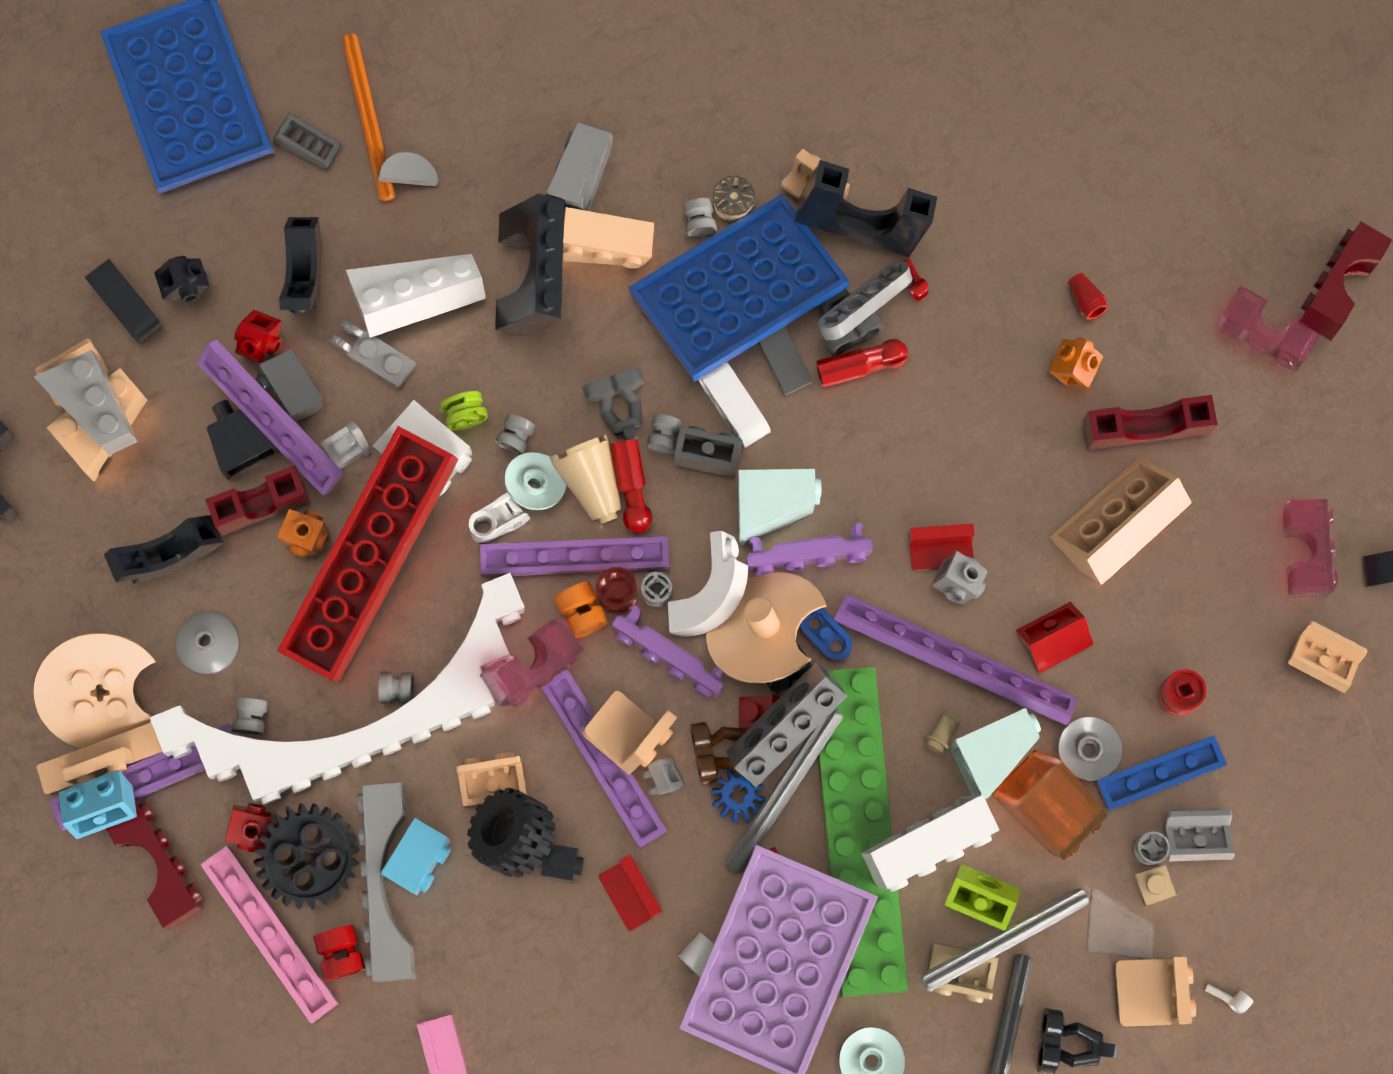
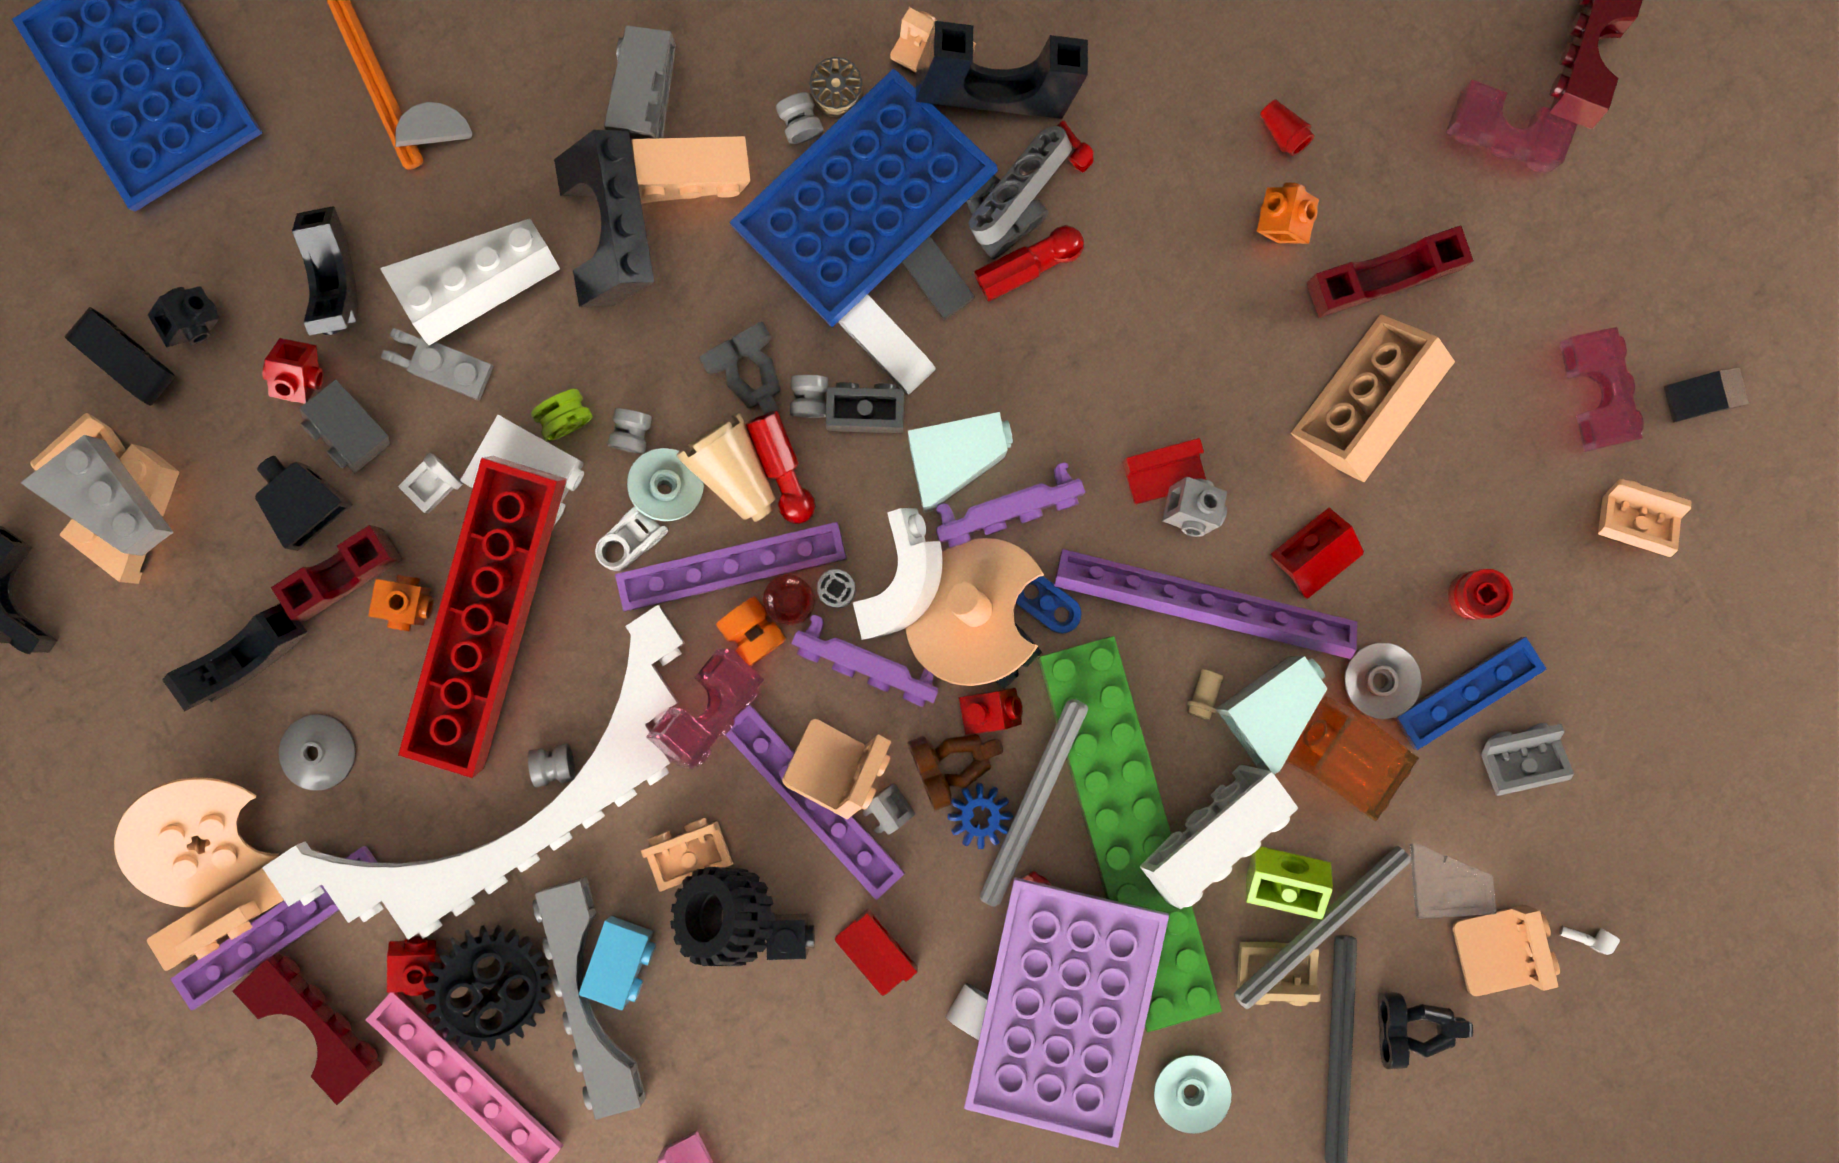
camera: 10 degrees left, 10 degrees up
medium azure brick [58,770,137,839] -> none
medium lavender plate [196,339,344,496] -> none
light grey wheel [232,698,268,735] -> none
dark grey slope [272,112,342,170] -> none
red wheel [313,925,366,981] -> none
dark grey brick [726,662,848,787] -> none
light grey wheel [1132,831,1170,866] -> none
tan plate [1133,865,1177,906] -> none

